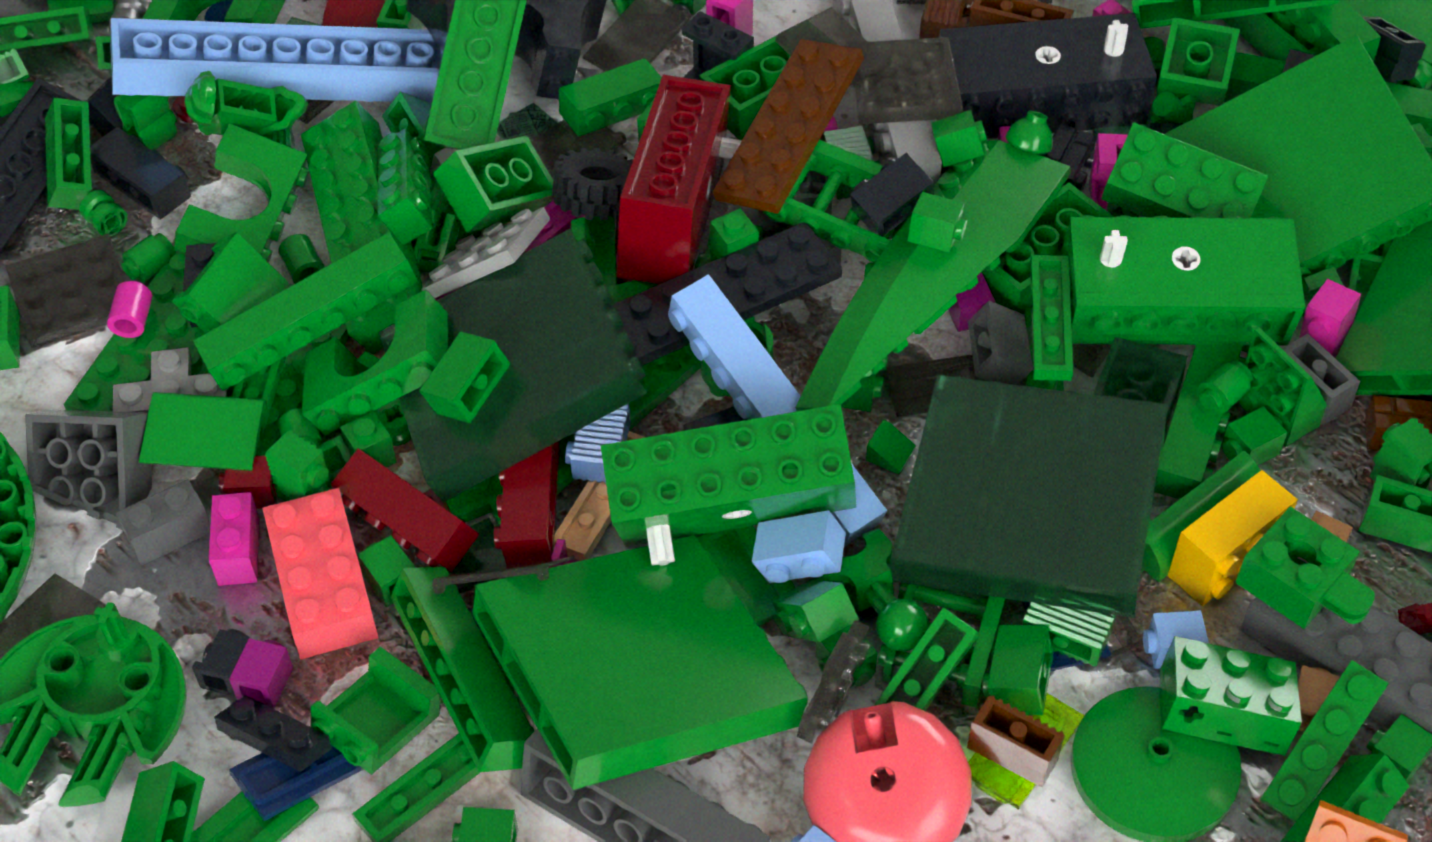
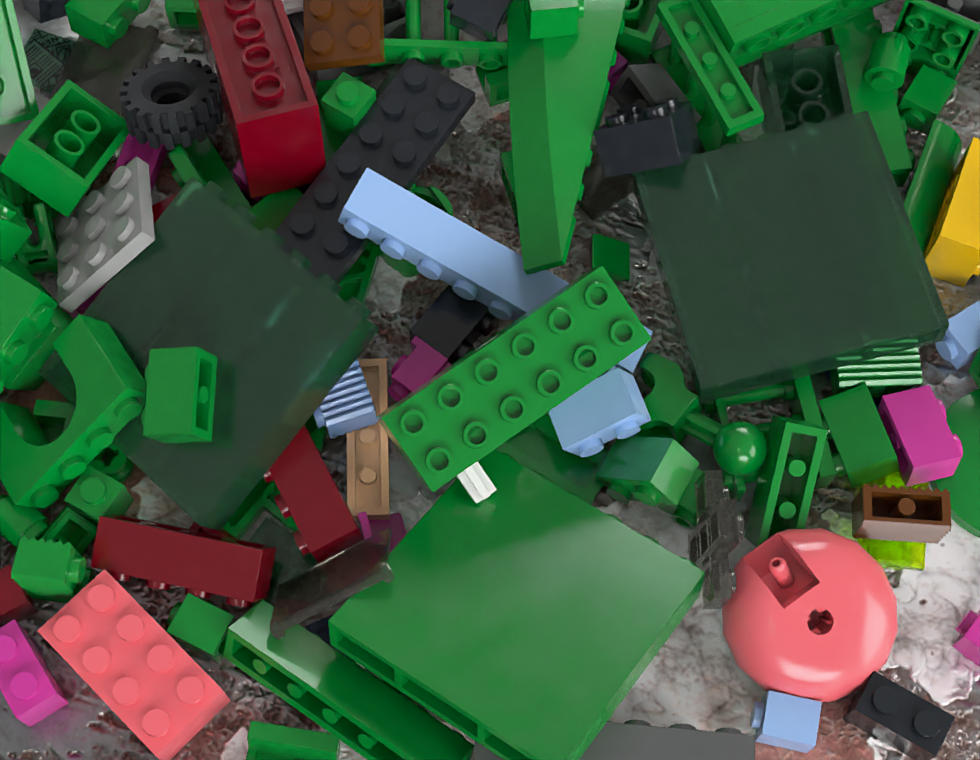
camera: 30 degrees left, 15 degrees up
none -> black brick [594,97,701,178]
none -> dark pink brick [877,385,963,487]

